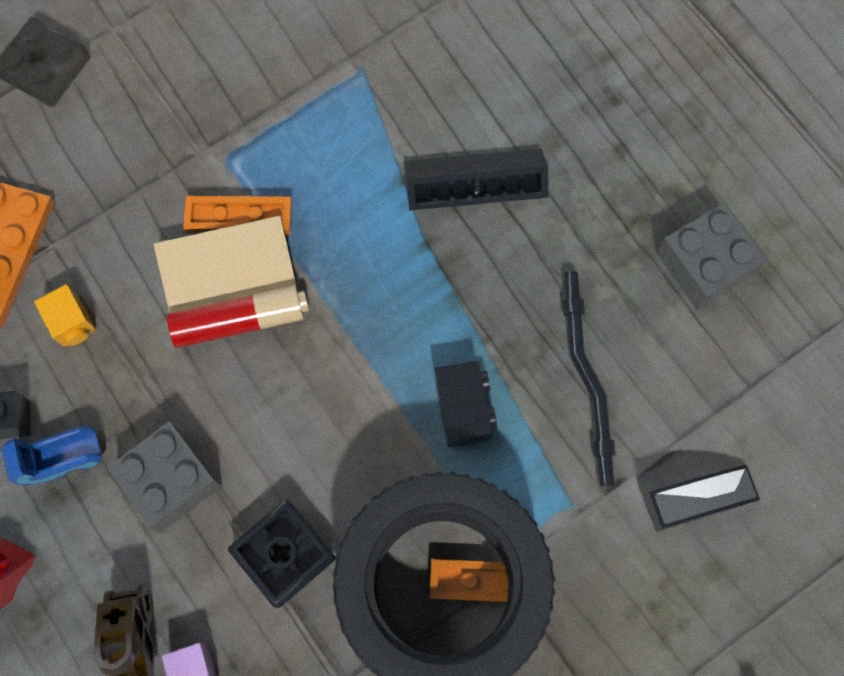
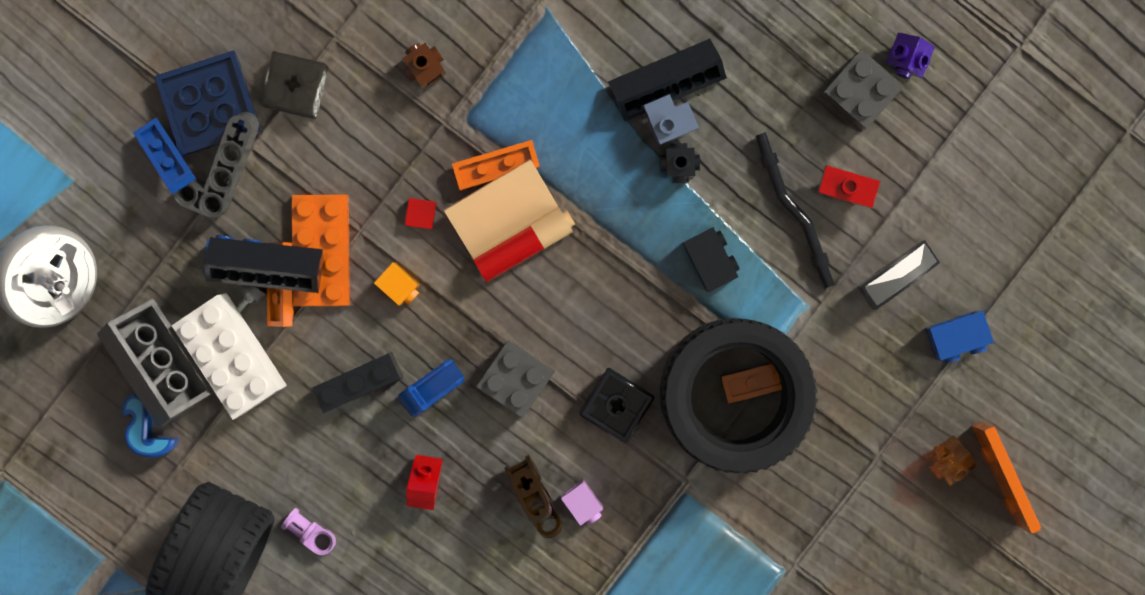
camera: 15 degrees left, 15 degrees up
none -> reddish brown brick [402,43,446,89]
none -> red tile [405,198,437,230]
none -> sand blue brick [643,94,699,147]
none -> black brick [660,143,700,183]
none -> red brick [817,165,881,208]
none -> dark purple brick [886,32,935,79]
none -> blue brick [925,310,994,364]

